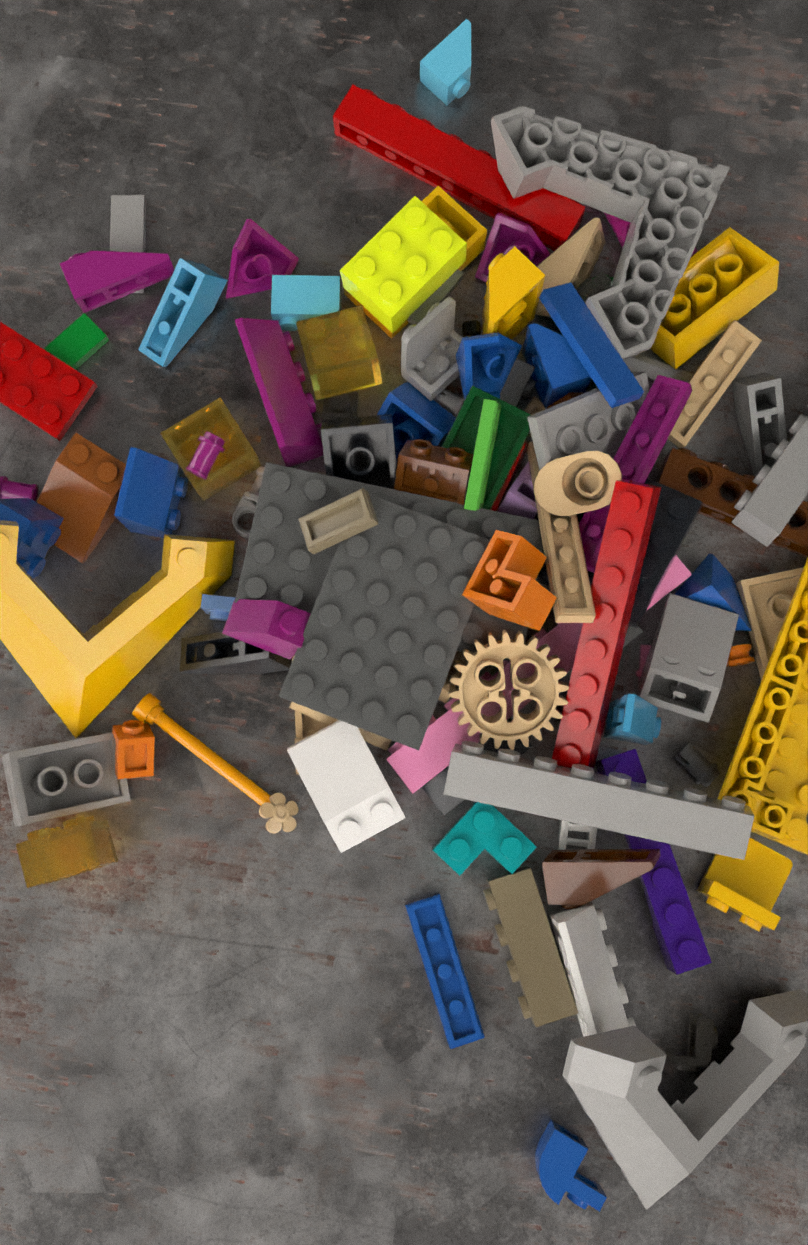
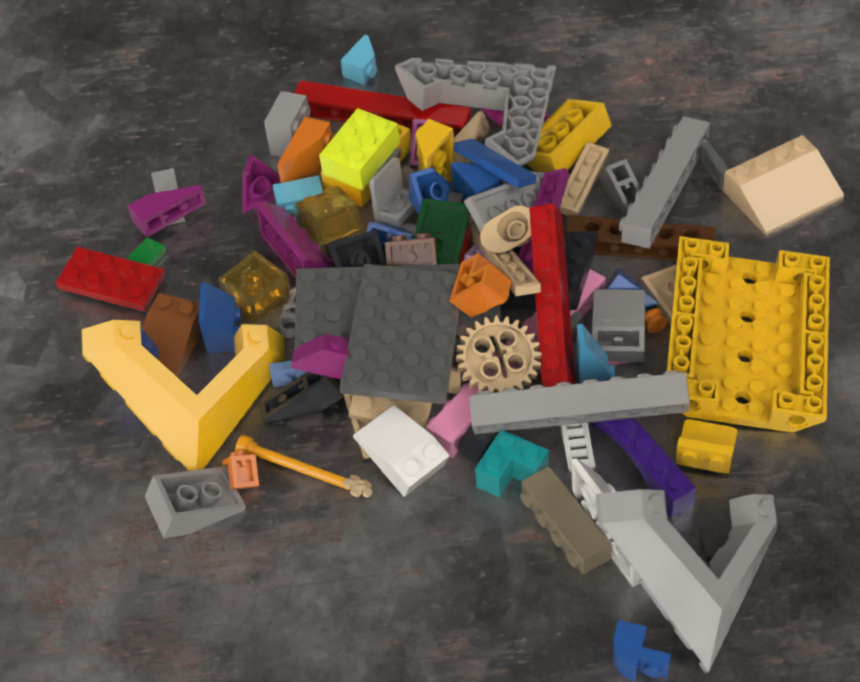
camera: 10 degrees left, 30 degrees down
clear yellow brick [16,816,118,888] -> none
dark azure slope [138,258,227,367] -> none
magenta pin [186,431,225,480] -> none
dark tan tile [299,488,379,554] -> none
blue tile [405,894,485,1049] -> none
bright green tile [464,399,502,511] -> none
reddish brown slope [542,849,661,909] -> none
none -> light grey brick [264,91,310,157]
none -> orange slope [277,117,334,183]

